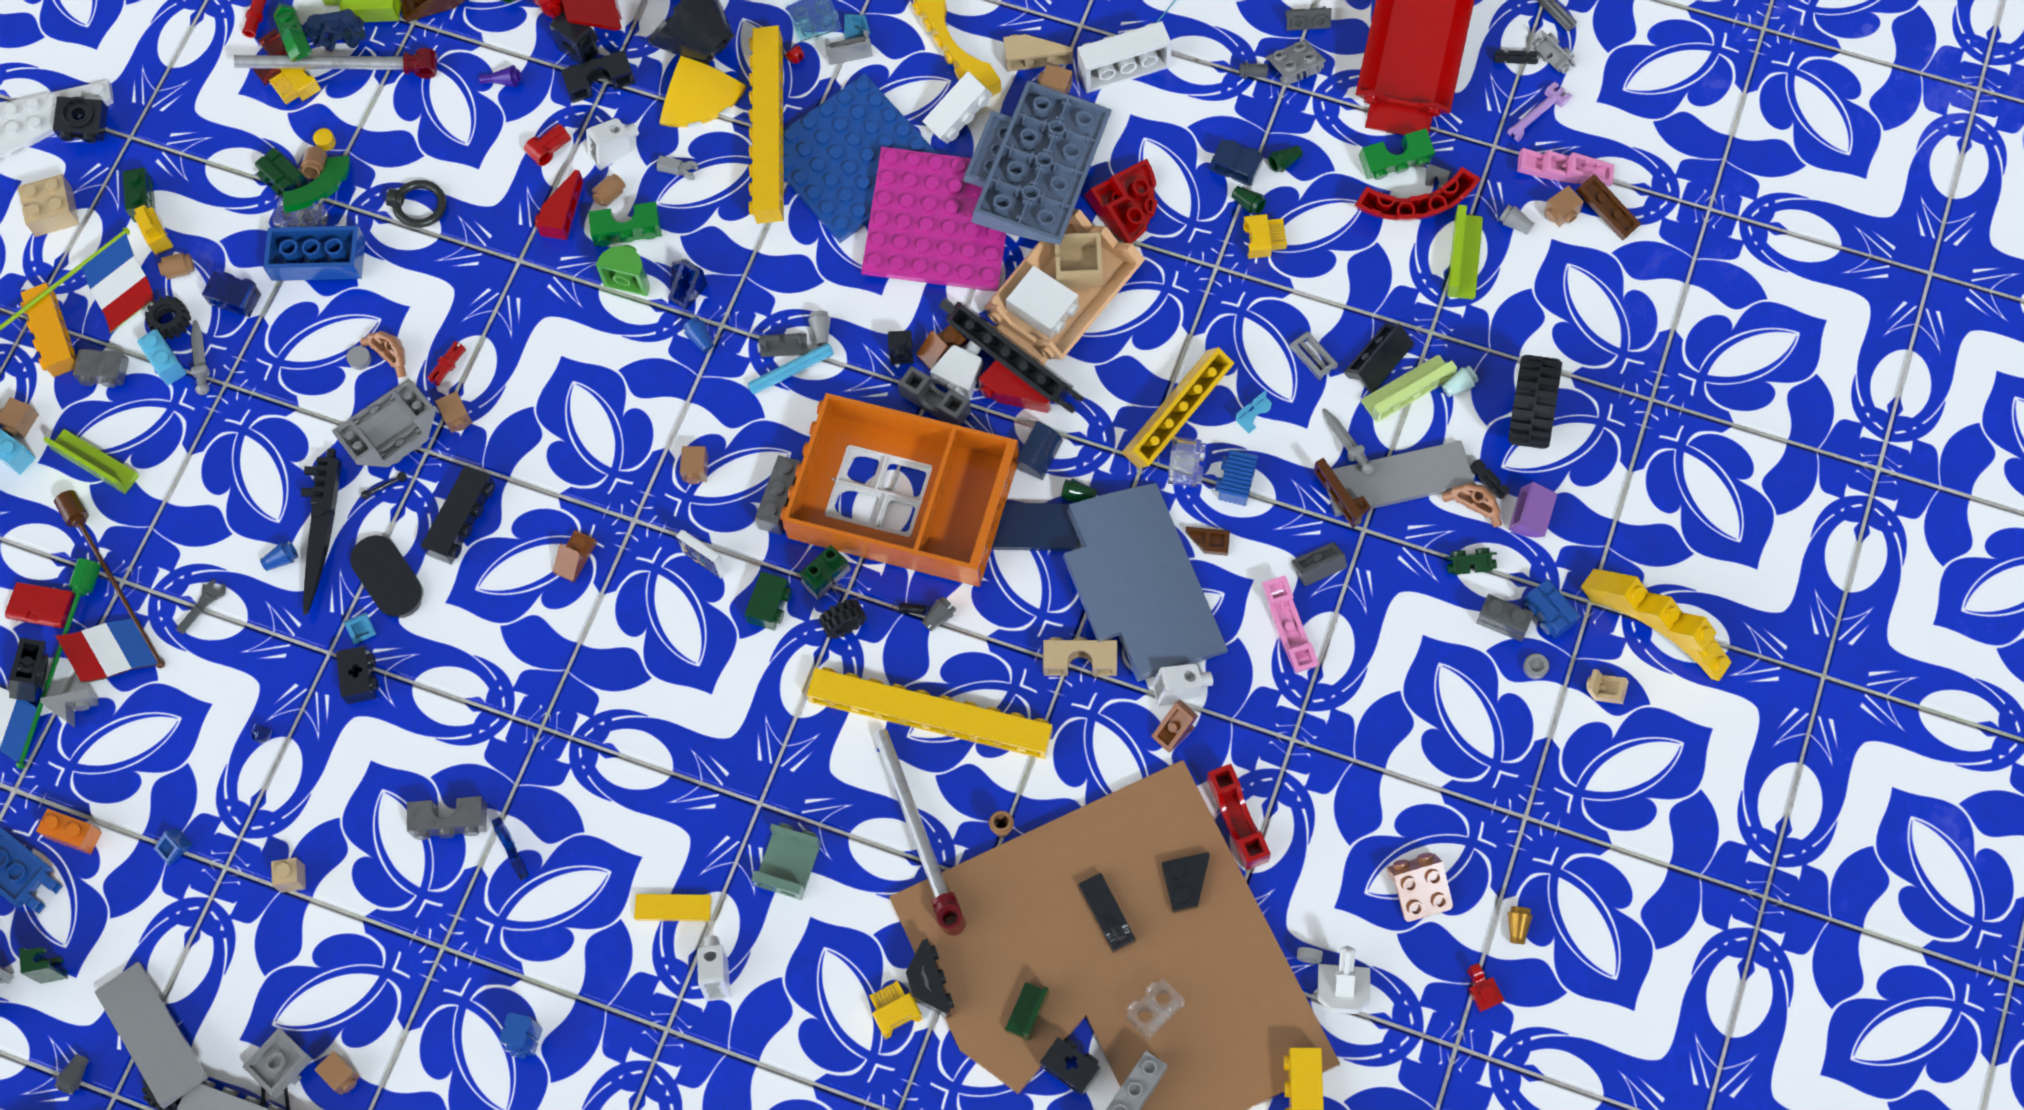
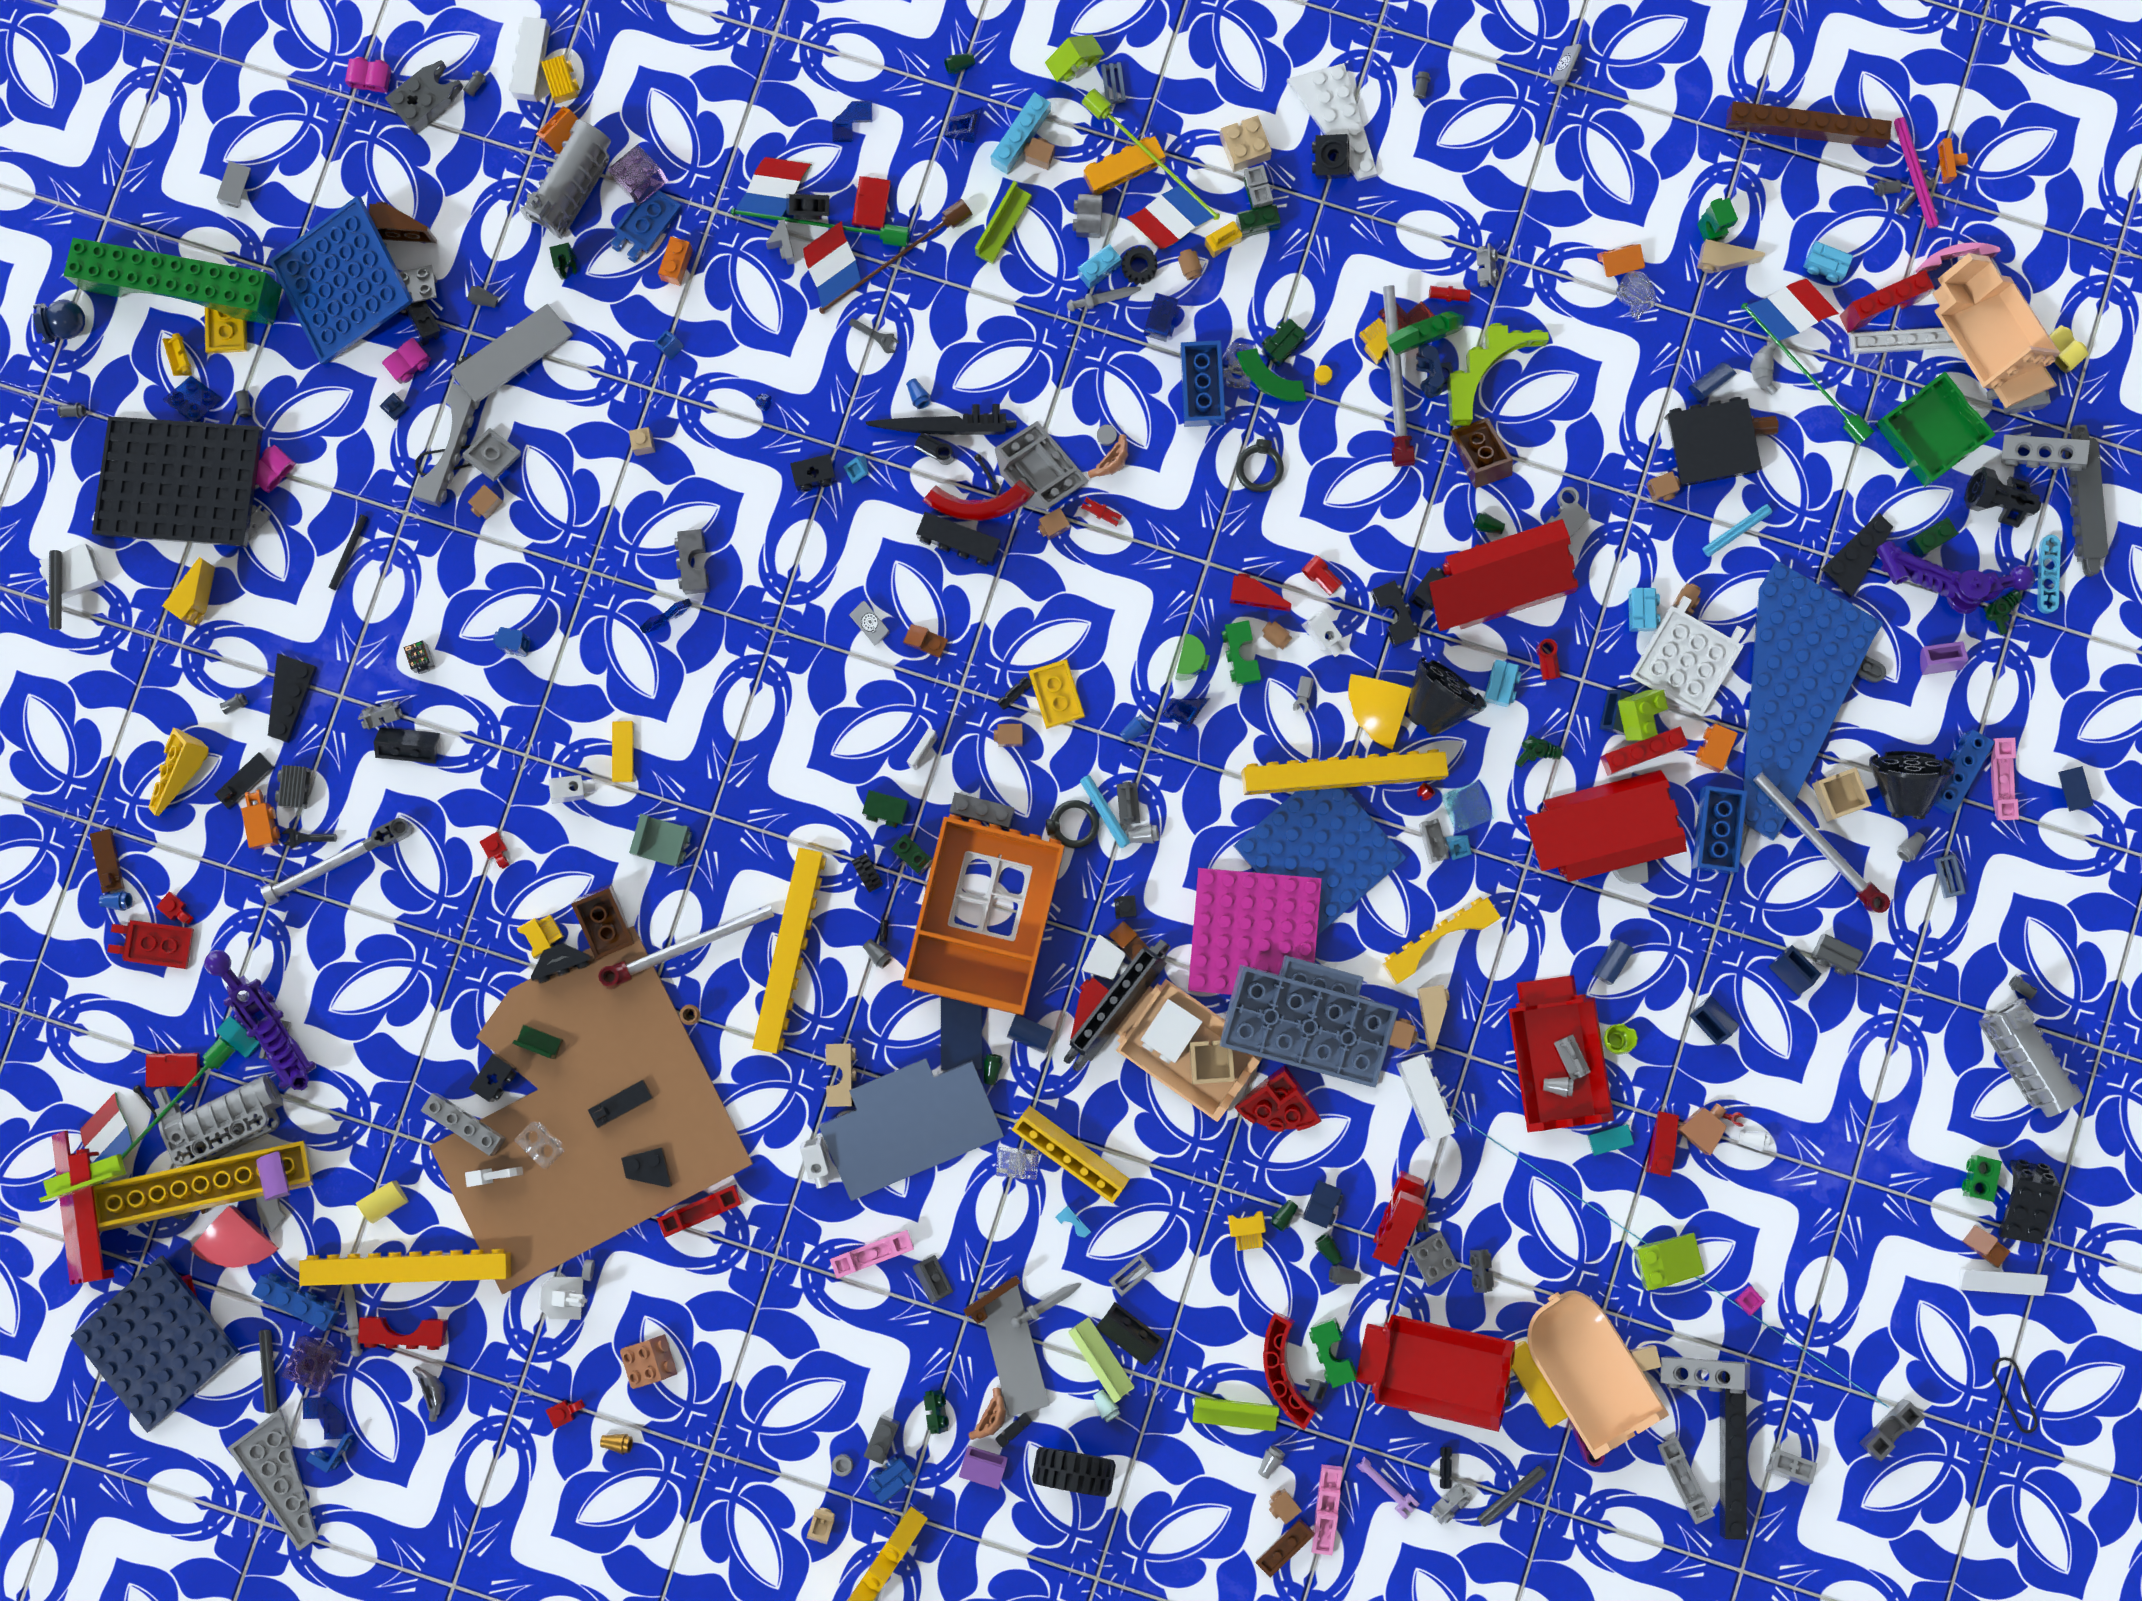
camera: 85 degrees right, 15 degrees up
medium nougat brick [301,146,327,179] -> none
black tile [350,535,424,618] -> none
dark purple cone [479,65,521,87] -> none
flat silver arch [898,366,971,426] -> none
white brick [923,71,993,144] -> none
dark orange slope [1151,699,1198,753] -> none
reddish brown tile [1185,527,1230,556] -> none
blue brick [1215,450,1258,506] -> none
none -> white piece [465,1167,523,1187]
none -> red plate [479,831,510,869]
none -> reddish brown slope [571,884,634,960]
none -> light grey slope [849,601,890,646]
none -> black piece [914,433,955,465]
none -> red brick [923,480,1035,521]
none -> black axle [997,677,1032,710]
none -> yellow tile [1028,659,1085,729]
none -> pearl dark grey piece [1046,800,1099,848]
none -> light grey hips [1243,165,1273,209]
none -> dark grey cone [1329,1264,1361,1285]
none -> red wedge [1372,1171,1427,1267]
none -> dark grey pin [1413,71,1431,99]

